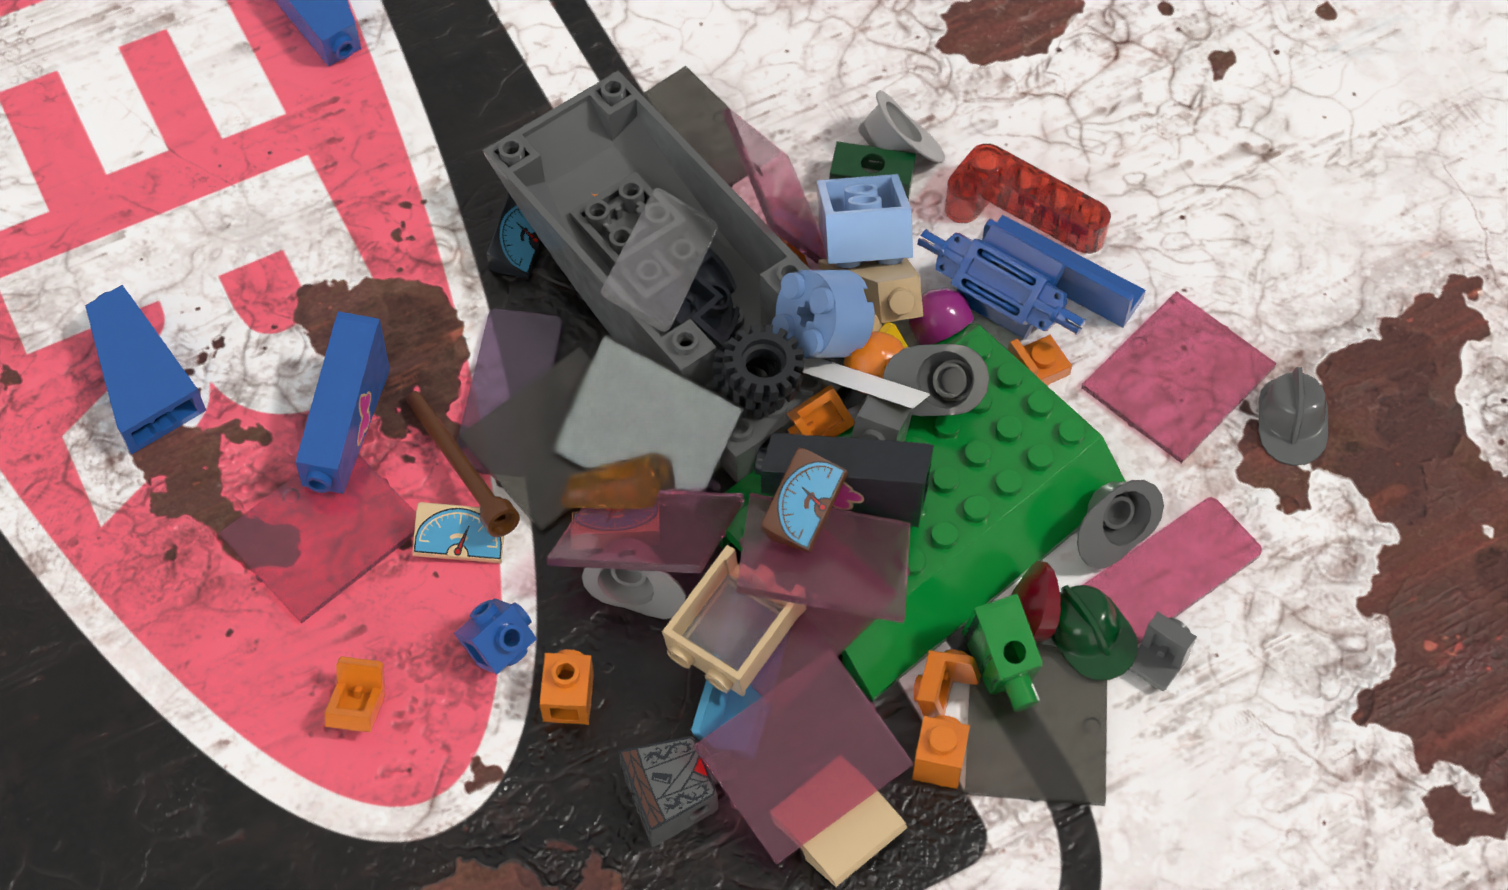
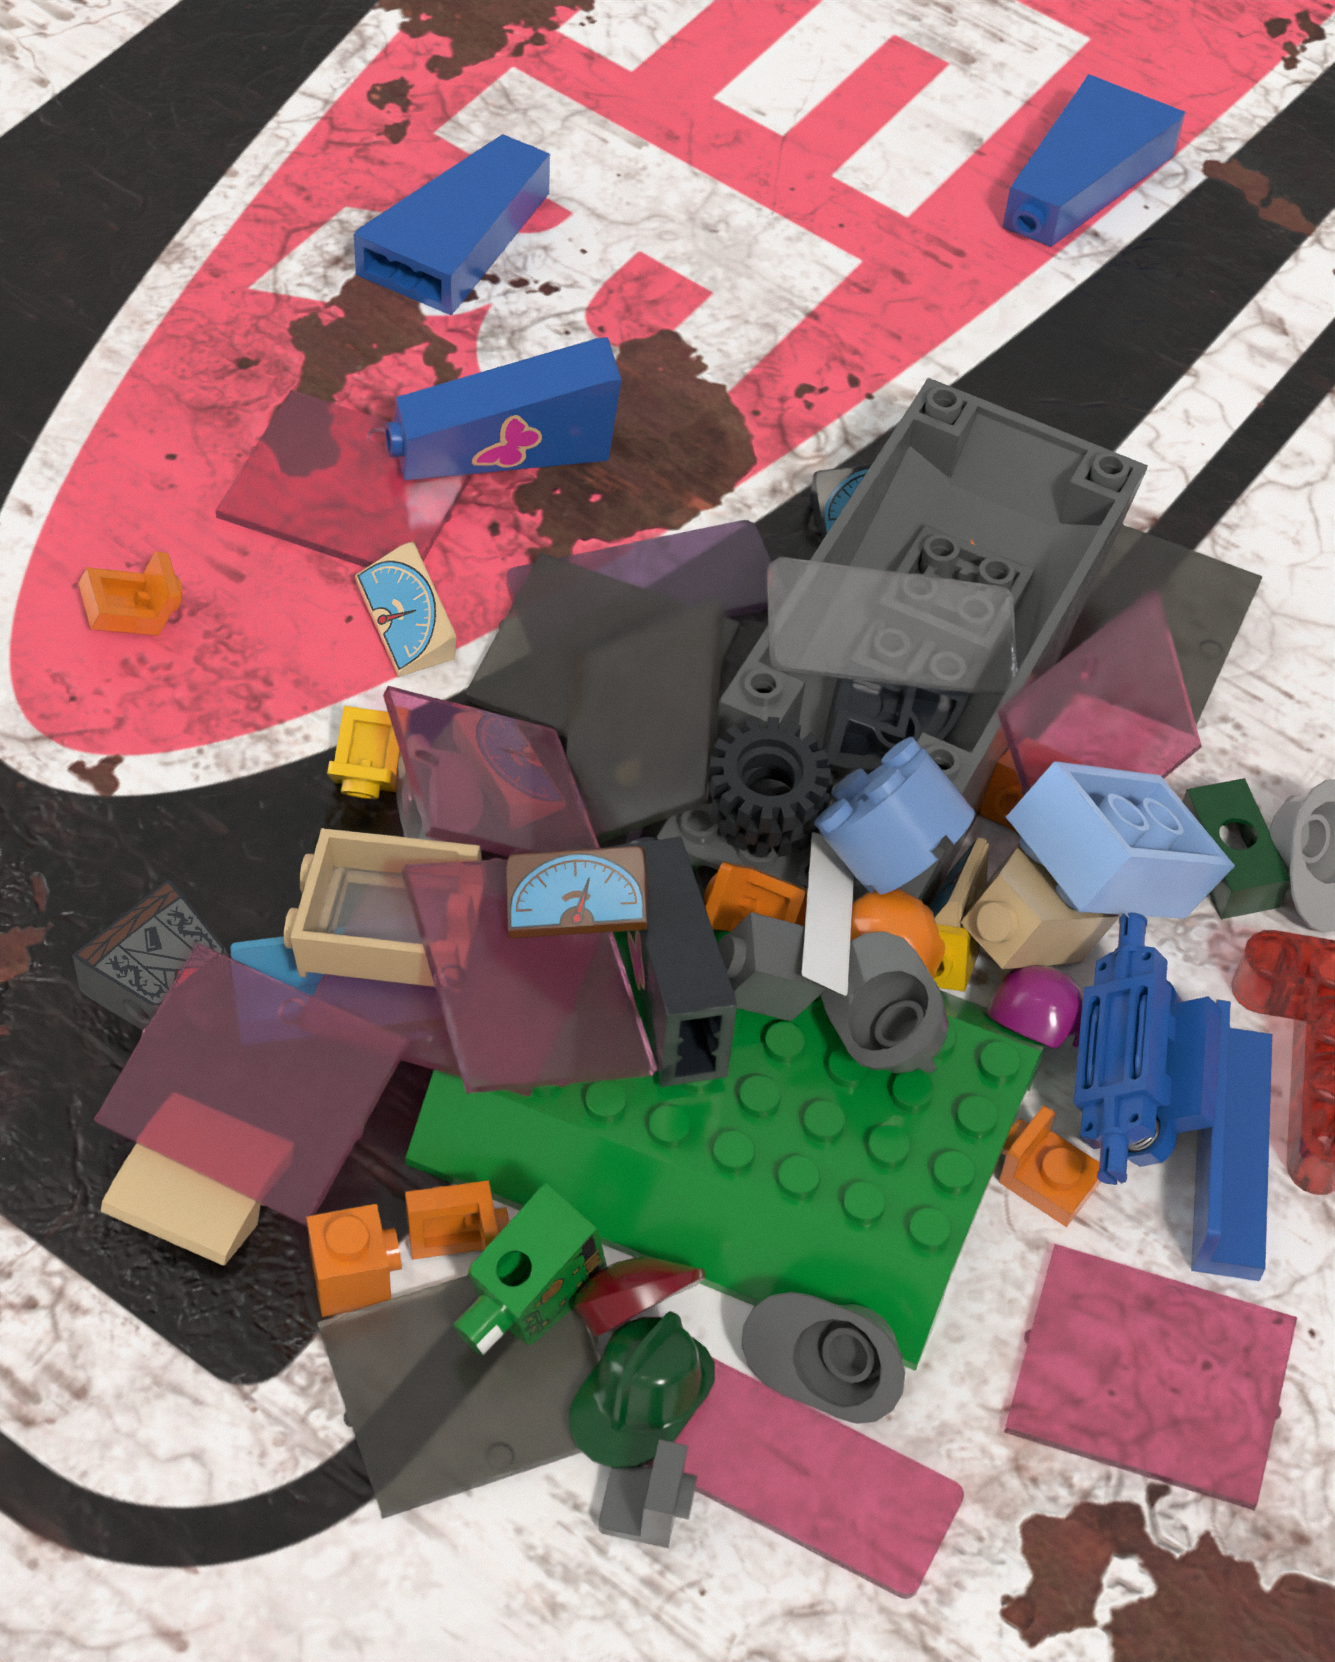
camera: 60 degrees right, 5 degrees down
reddish brown piece [406,391,520,537] -> none
blue brick [454,598,537,675] -> none
orange brick [540,649,594,725] -> none
clear orange slope [560,458,661,509] -> none
dark grey piece [1258,367,1328,466] -> none
none -> yellow bracket [327,706,408,799]

